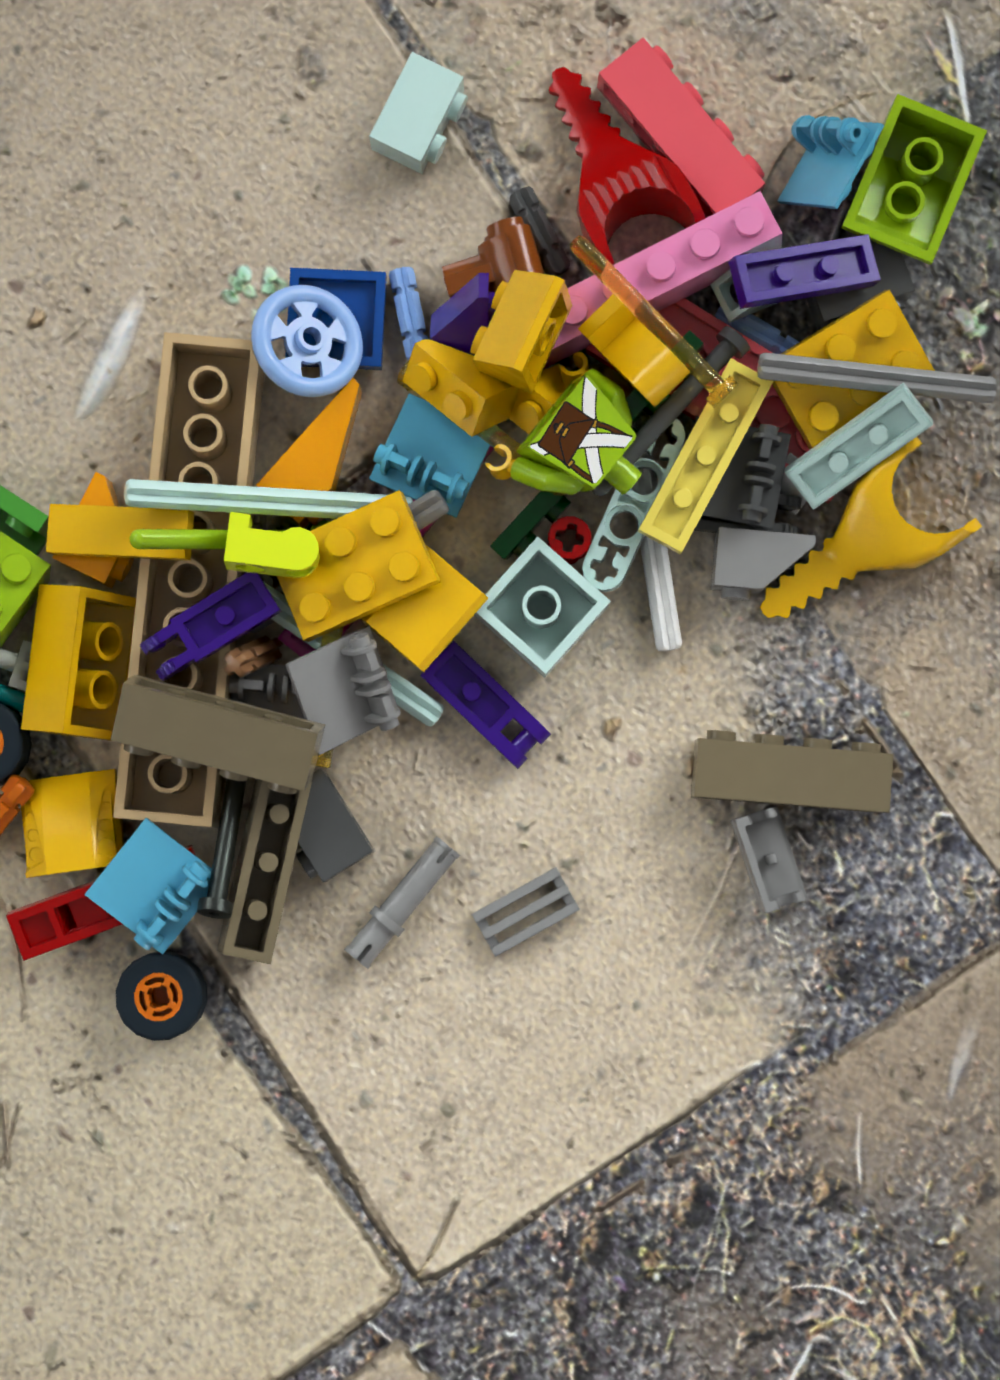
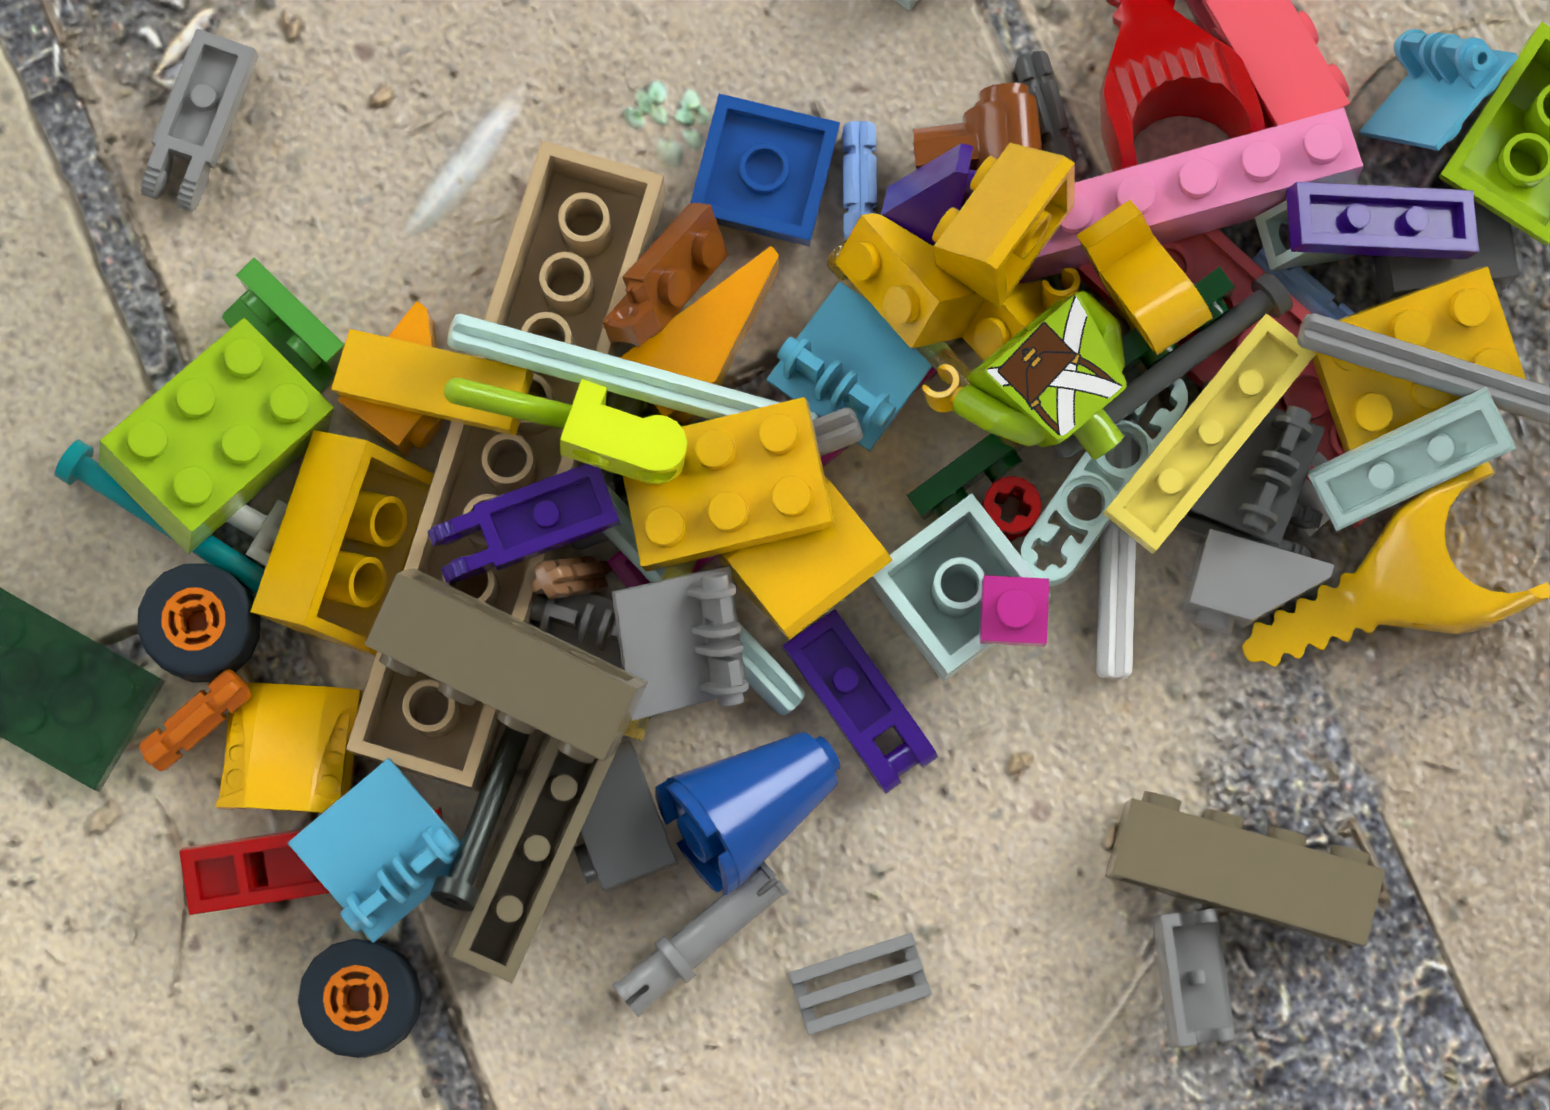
camera: 10 degrees right, 5 degrees down
light blue plate [251,285,363,397] -> none
clear yellow bar [569,235,739,408] -> none
none -> dark orange hinge [602,202,729,346]
none -> blue cone [655,732,841,895]
none -> dark pink plate [979,575,1049,647]

